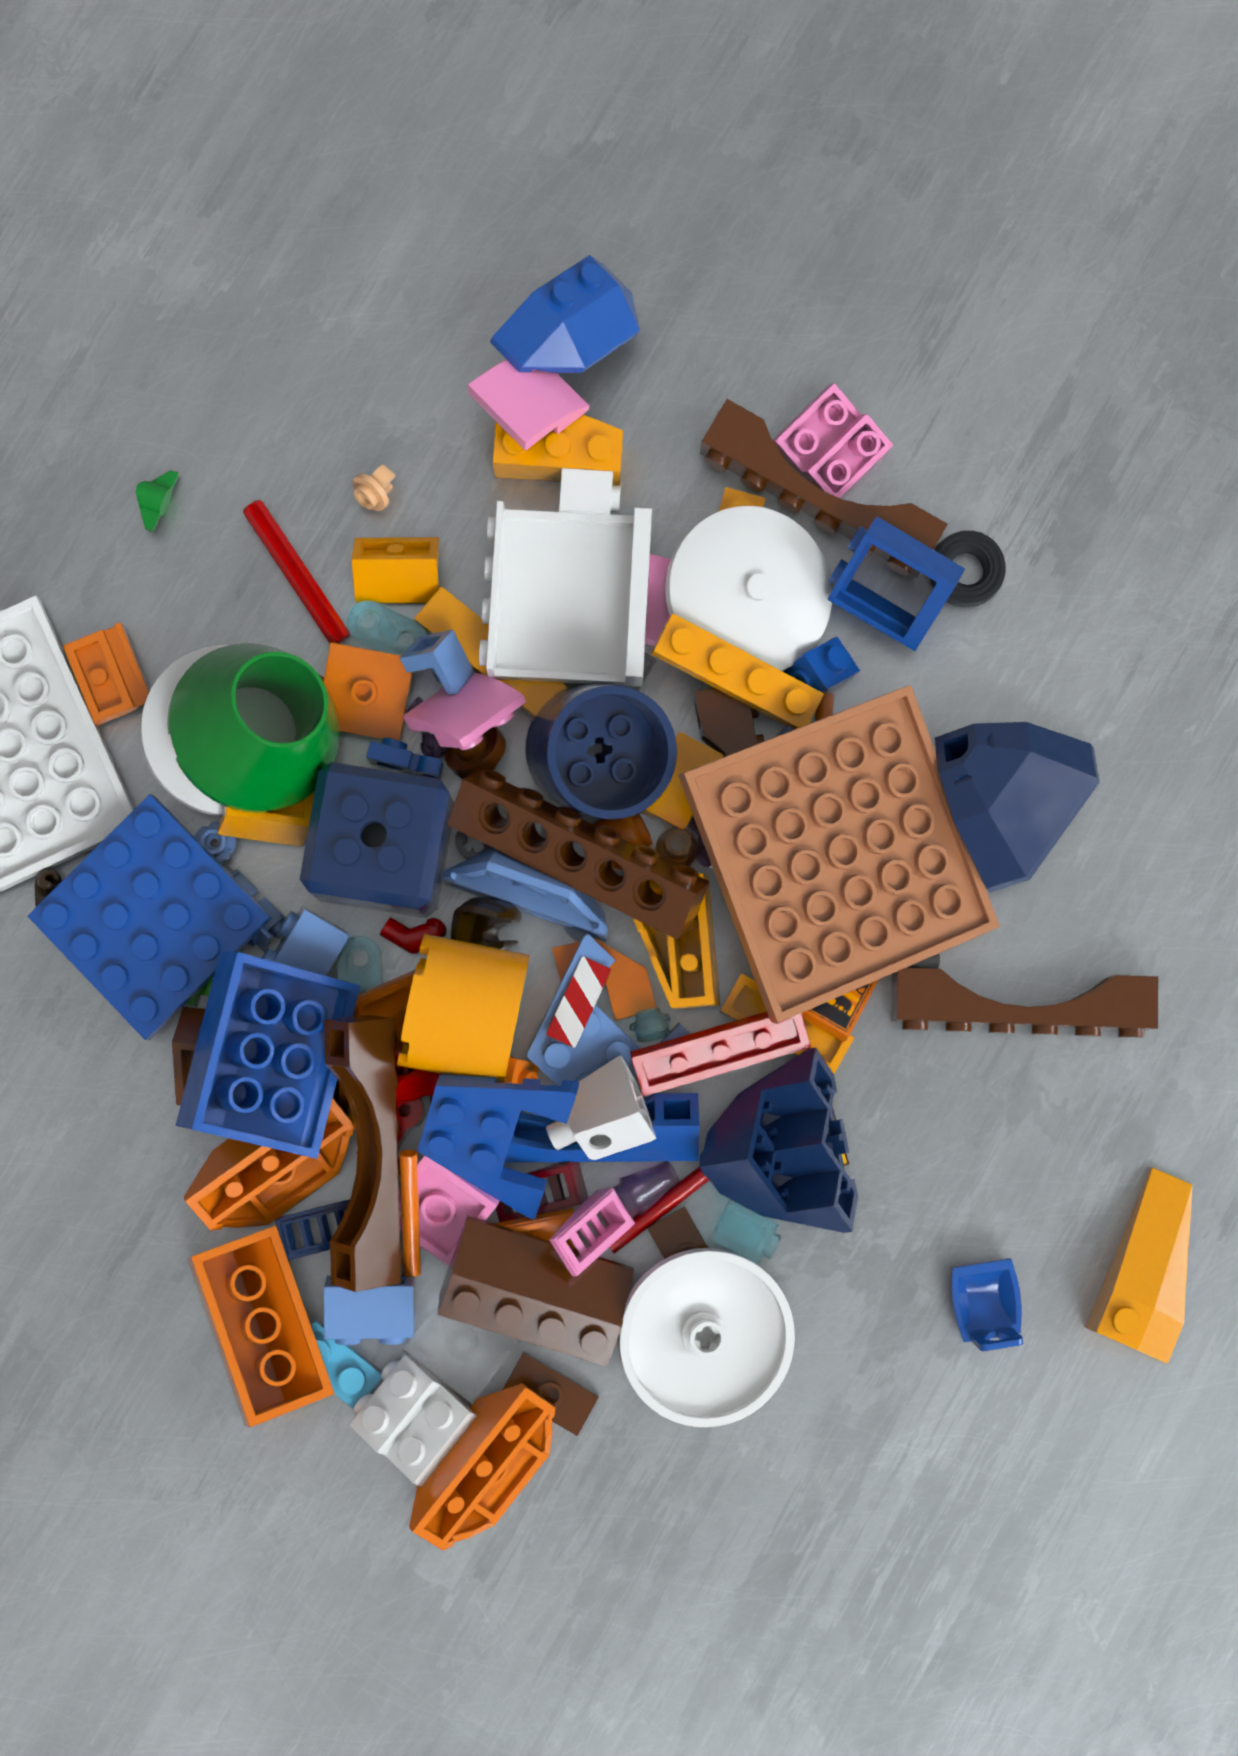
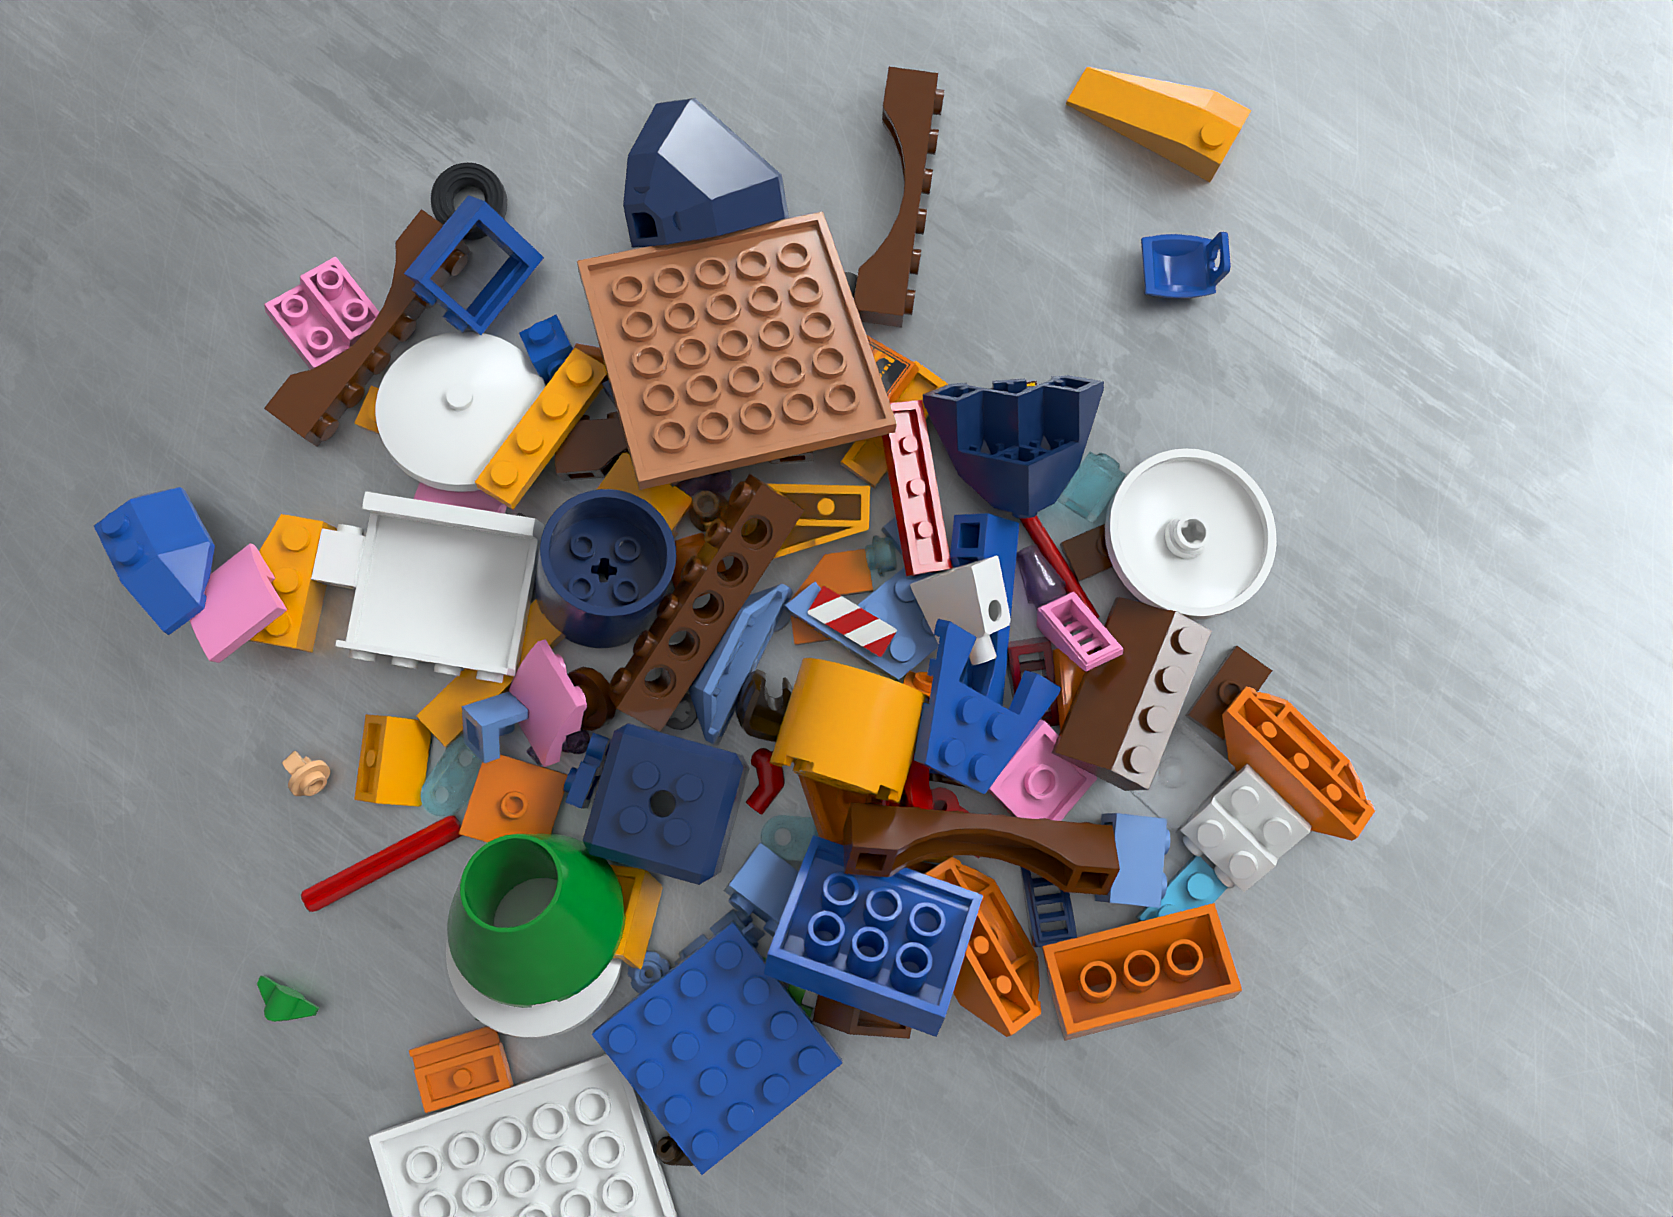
camera: 75 degrees left, 0 degrees up
orange bar [399,1150,421,1277] -> none

